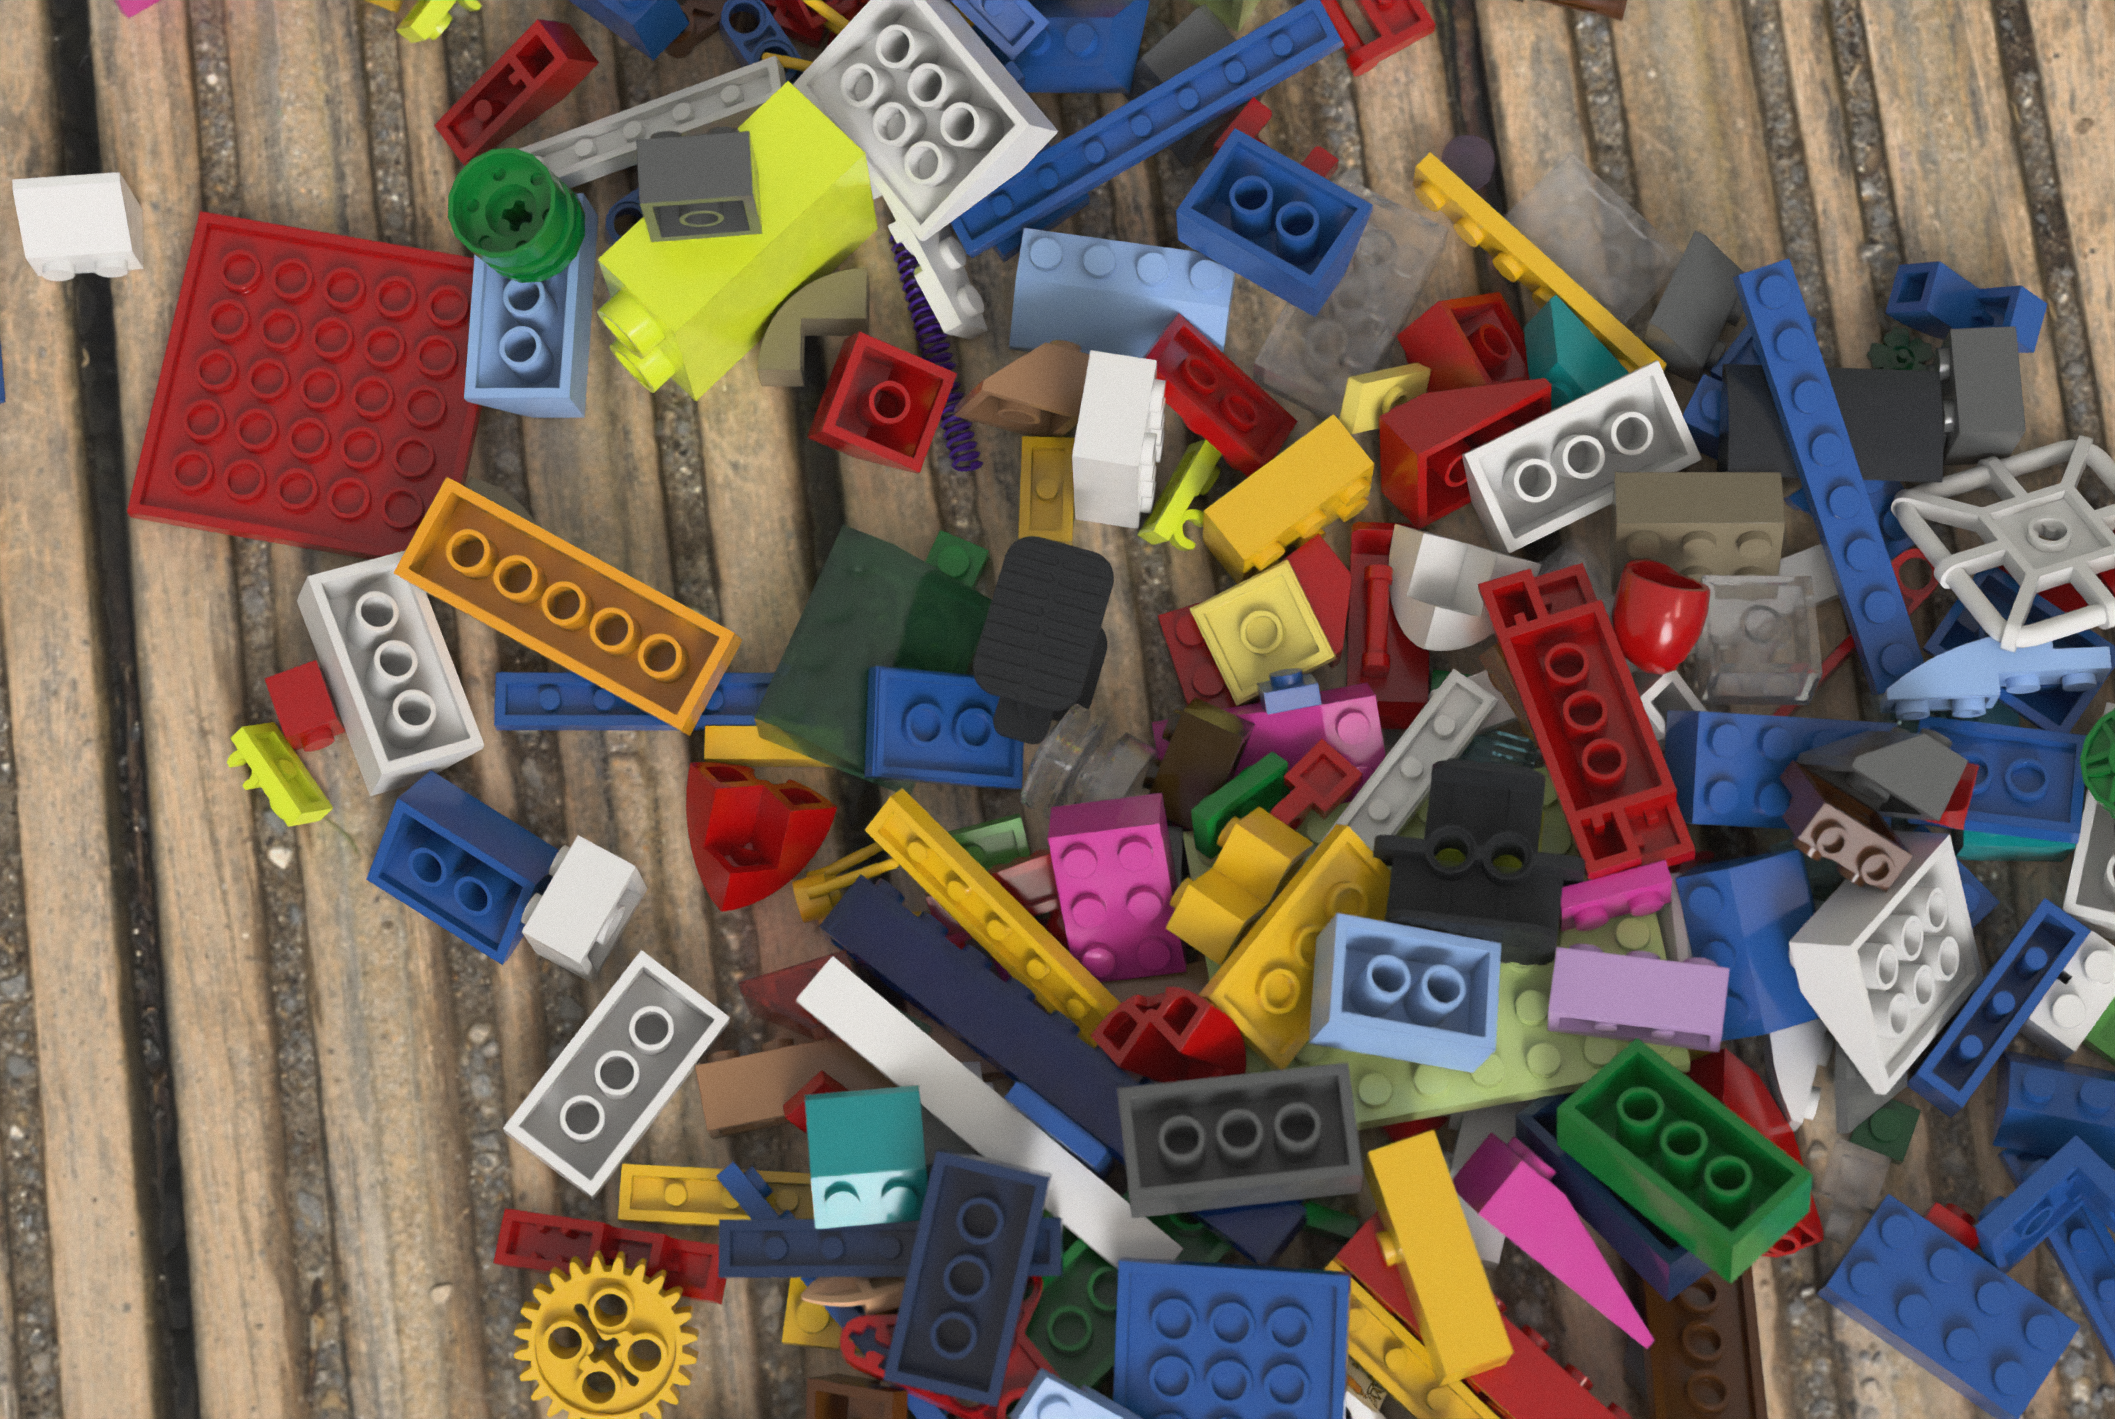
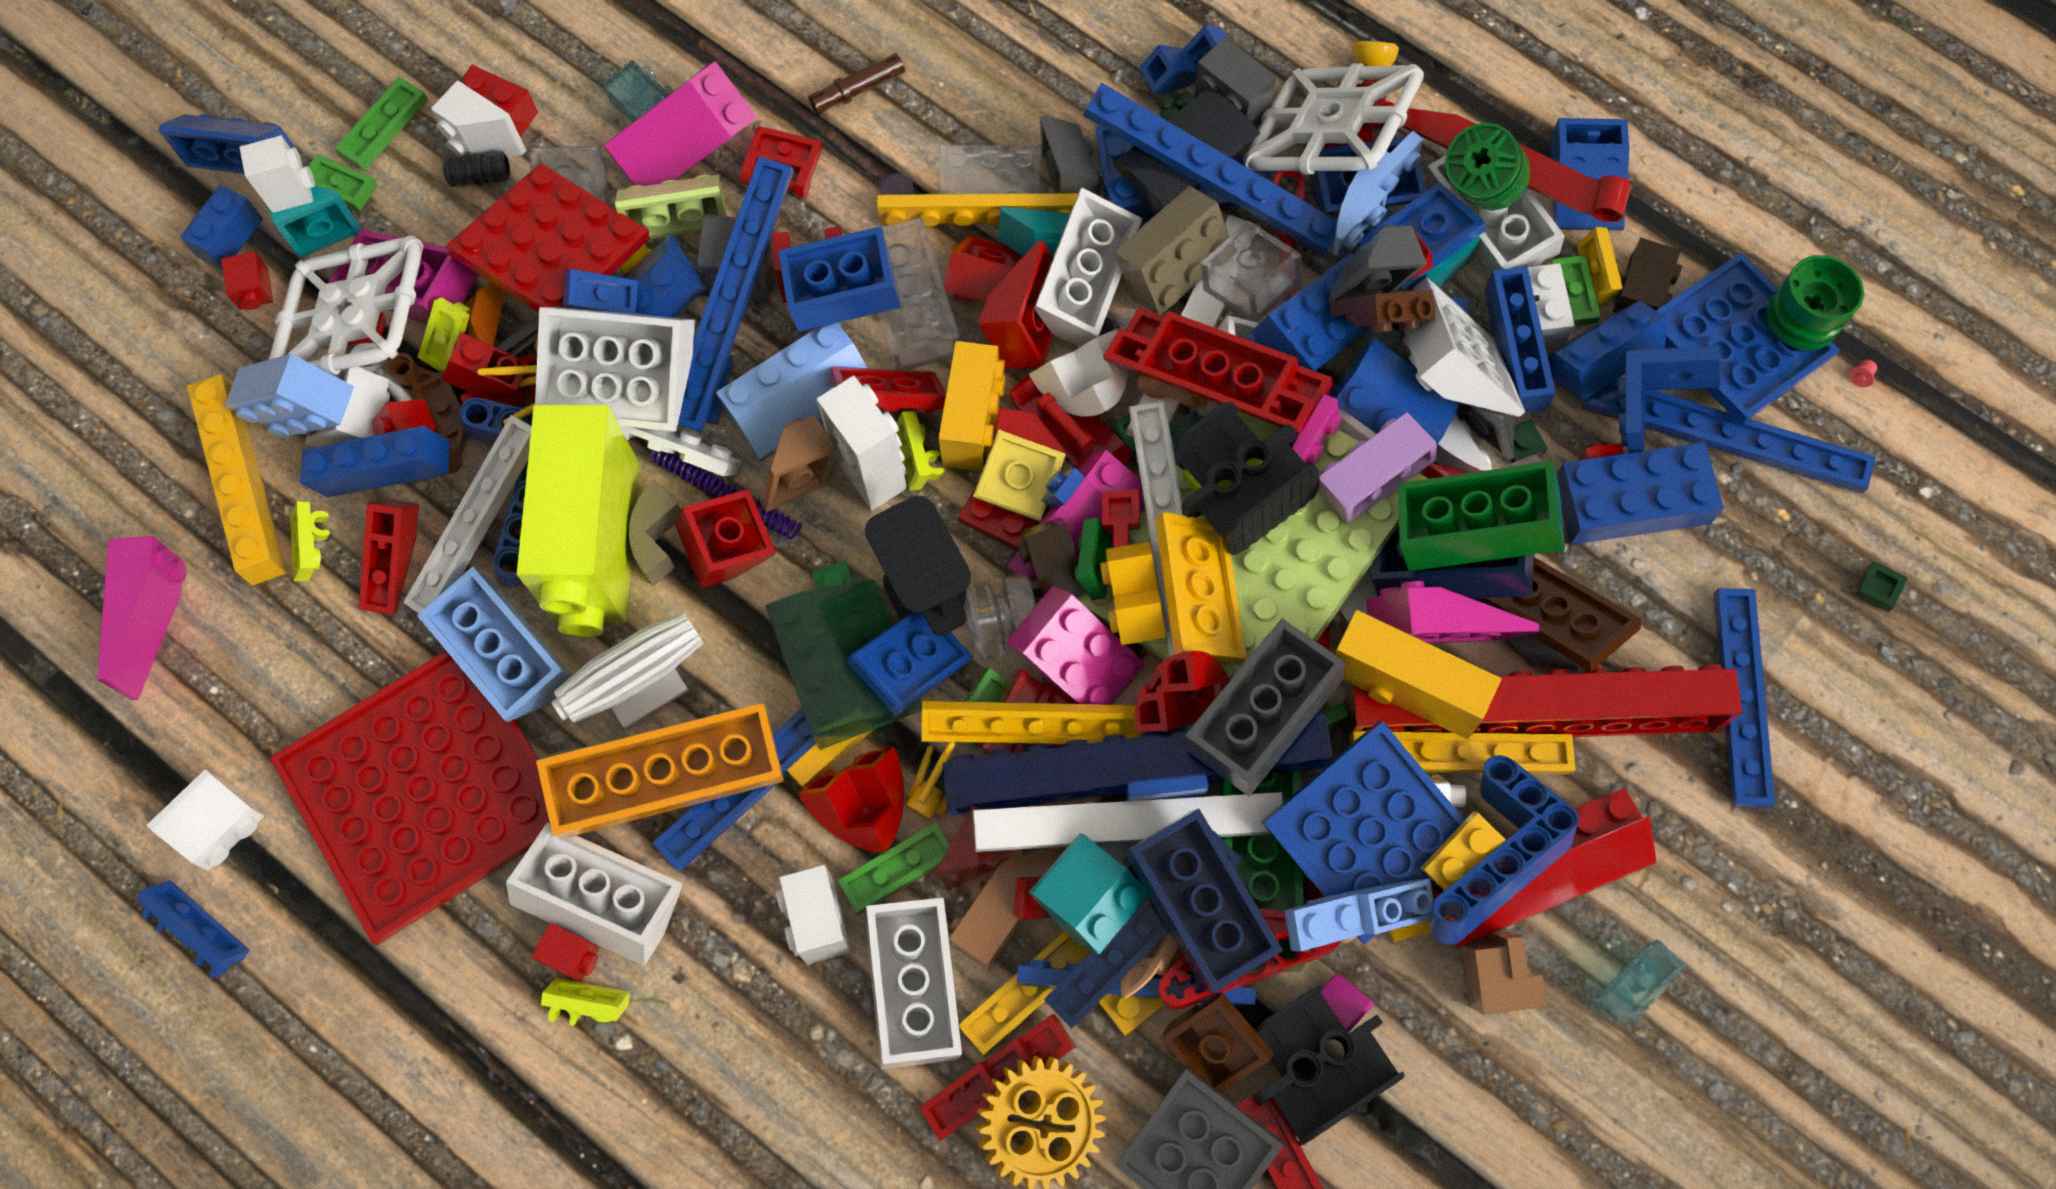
camera: 45 degrees left, 5 degrees down
blue slope [366,770,559,965] -> none
green wheel [448,148,585,283] -> none
dark grey brick [636,127,762,242] -> none
yellow plate [1018,436,1075,546] -> none
light blue brick [1309,913,1501,1073] -> none
light yellow plate [1339,363,1431,434] -> none
red piece [1611,558,1711,675] -> none
none -> white plate [551,612,703,730]
none -> bright green plate [837,822,956,915]

